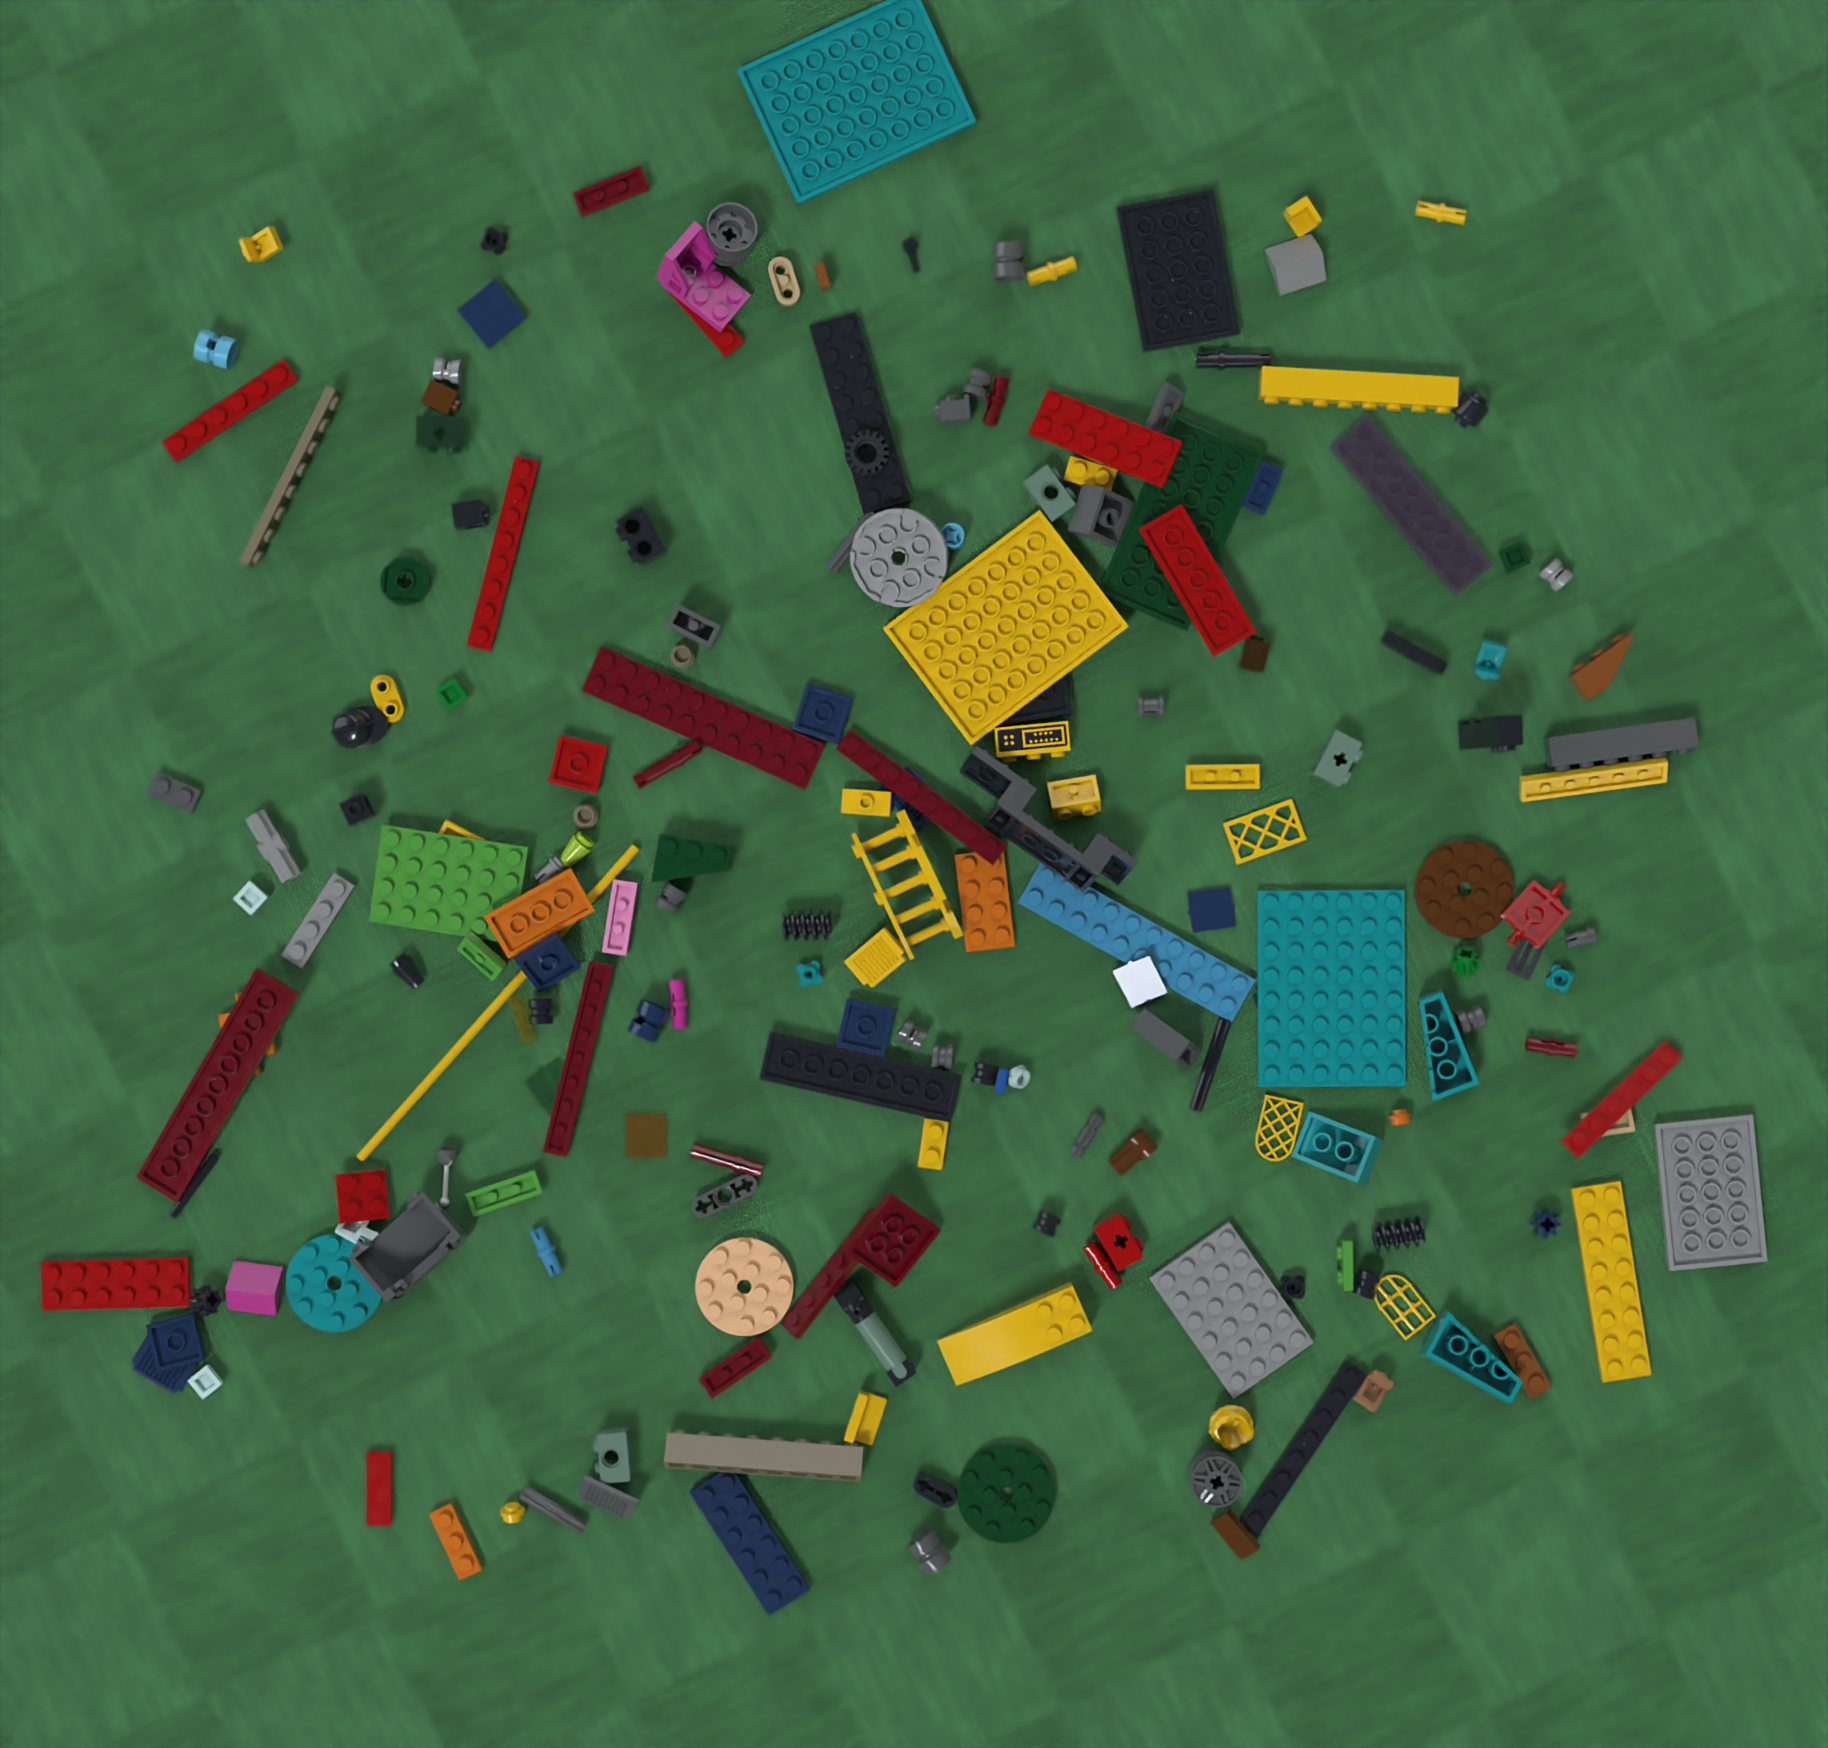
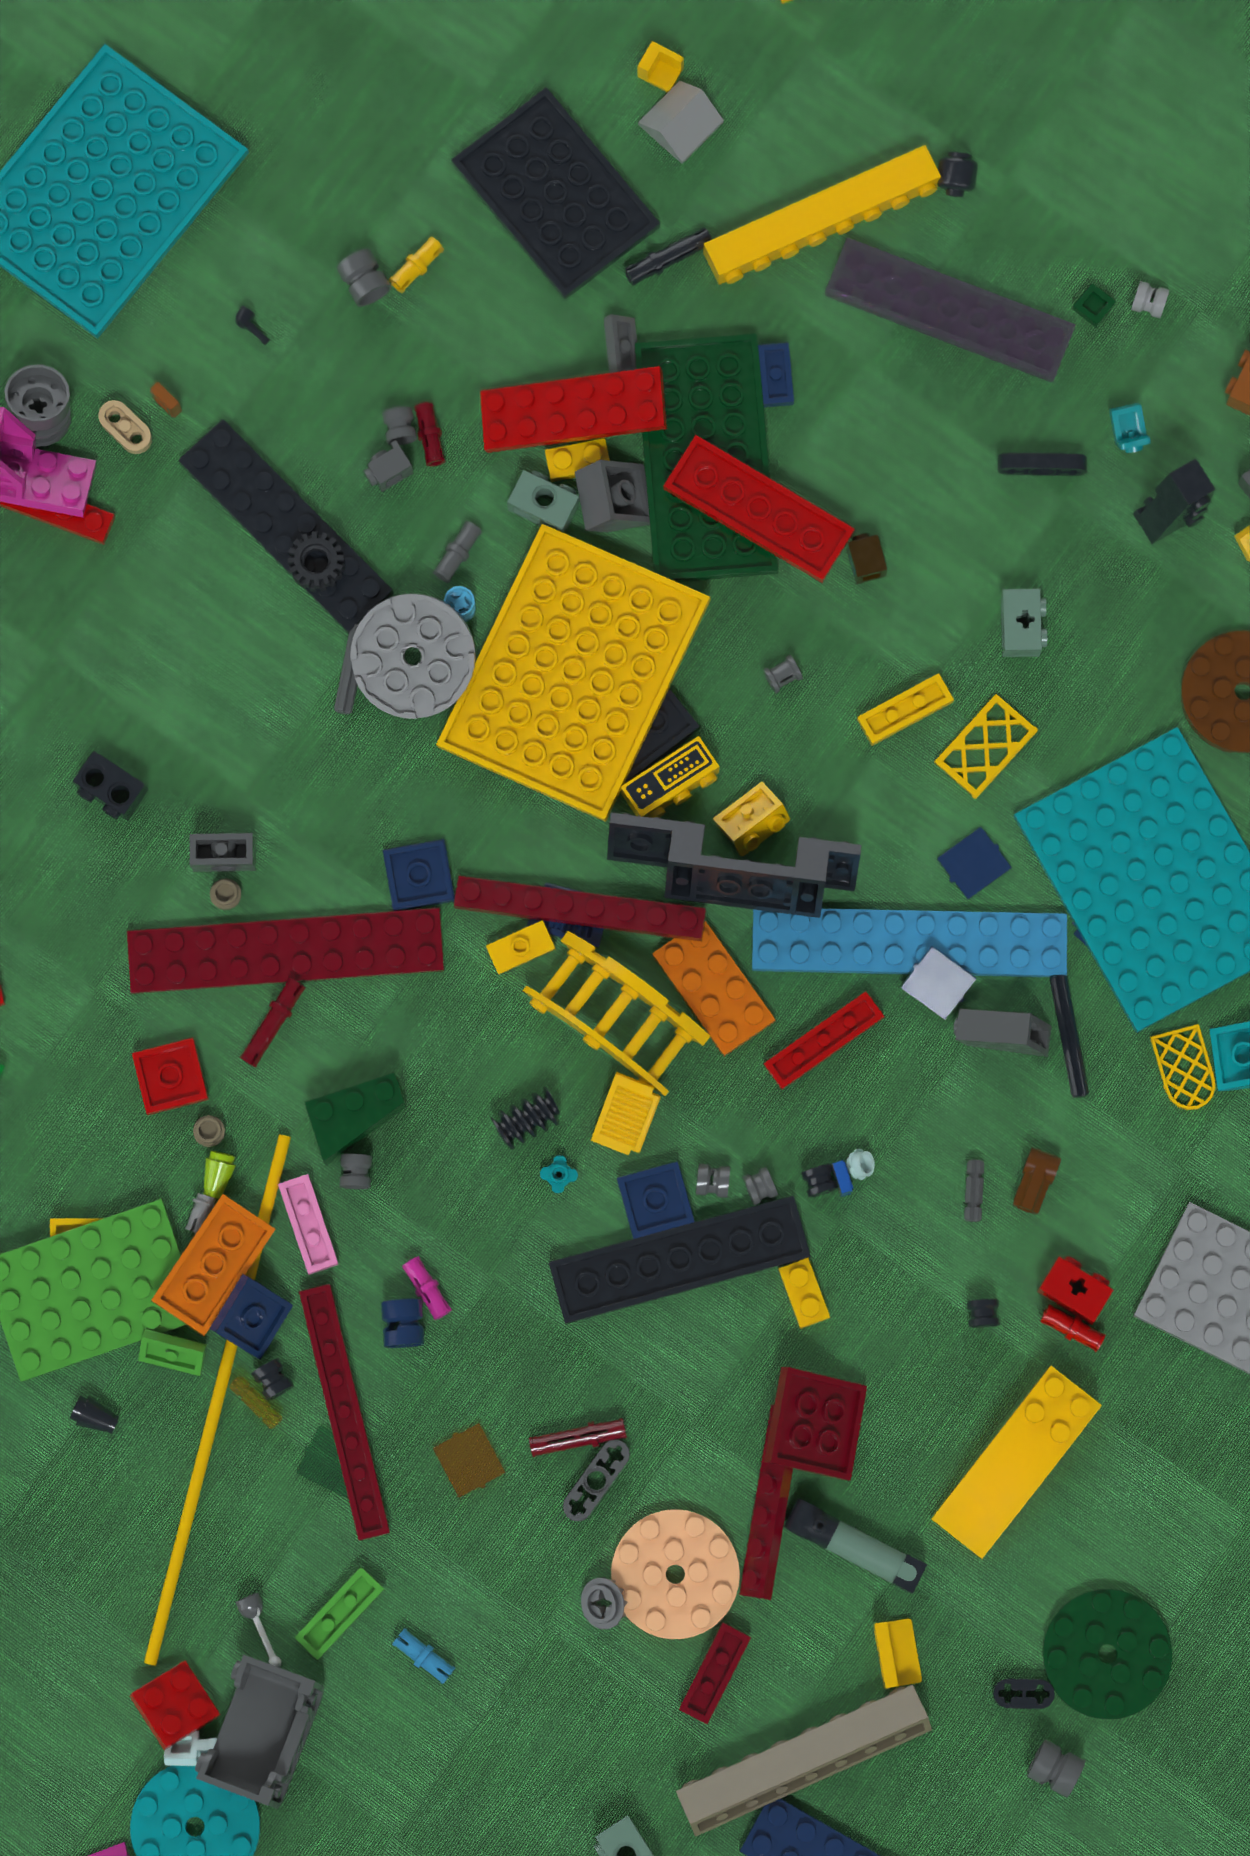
camera: 30 degrees left, 10 degrees down
none -> dark grey pin [433,521,482,583]
none -> dark grey gear [581,1577,628,1629]
none -> red plate [763,991,884,1090]

